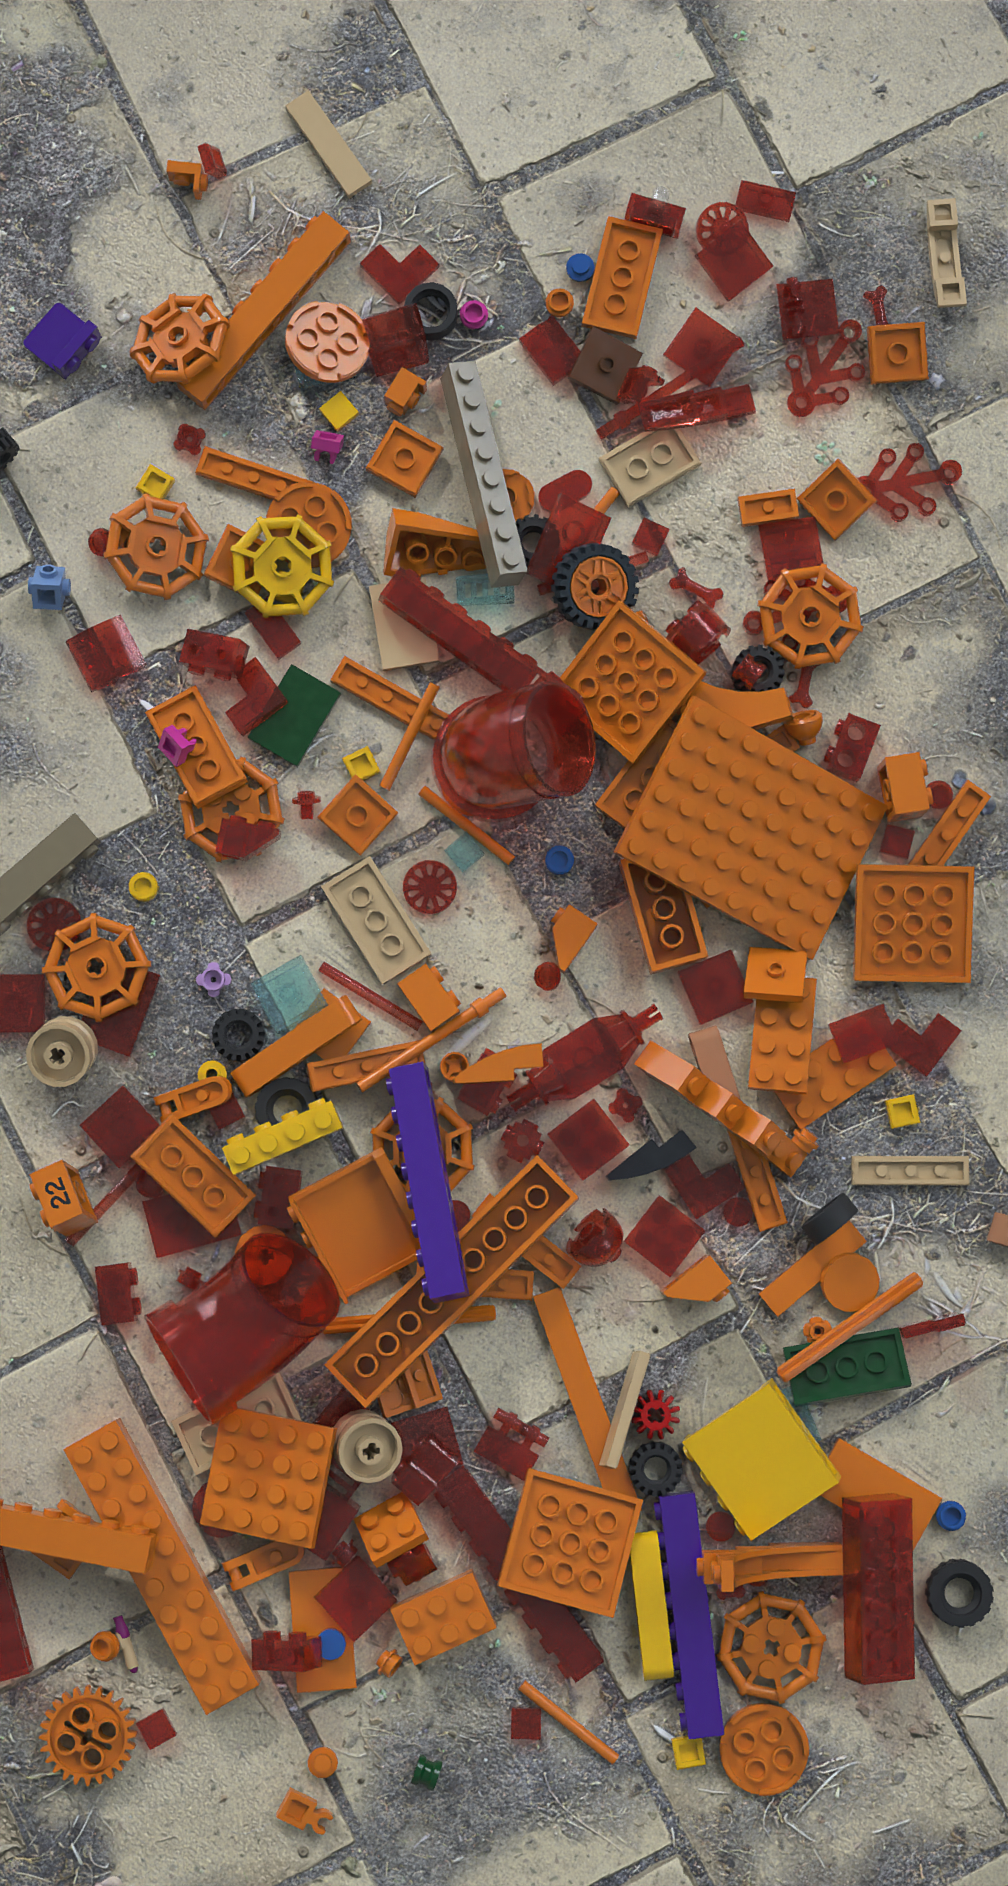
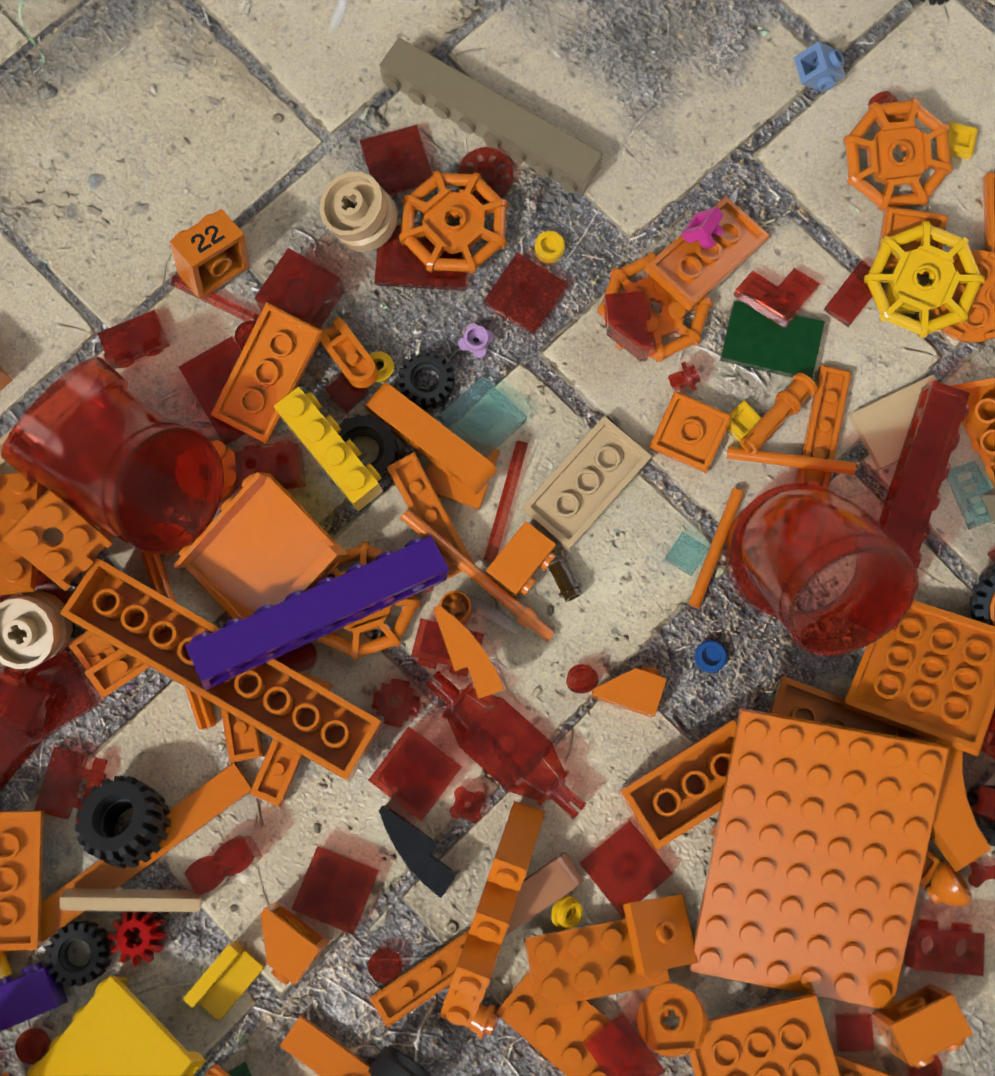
camera: 80 degrees right, 5 degrees down
clear red slope [65,614,147,693] -> none
clear red plate [176,1266,204,1292] -> none
clear red brick [179,629,250,681] -> none
clear red wheel [403,860,457,914] -> none
clear red cylinder [566,1208,624,1267] -> none
clear red tile [664,1155,745,1220] -> none
none -> orange bracket [2,488,113,591]
none -> black tyre [75,775,171,868]
none -> yellow panel [183,940,264,1020]
none -> clear red brick [184,836,262,895]
none -> clear red plate [483,253,568,336]
none -> dark brown pin [548,559,583,602]
none -> yellow plate [551,895,583,929]
none -> orange plate [637,983,707,1058]
none -> orange pin [740,373,818,454]

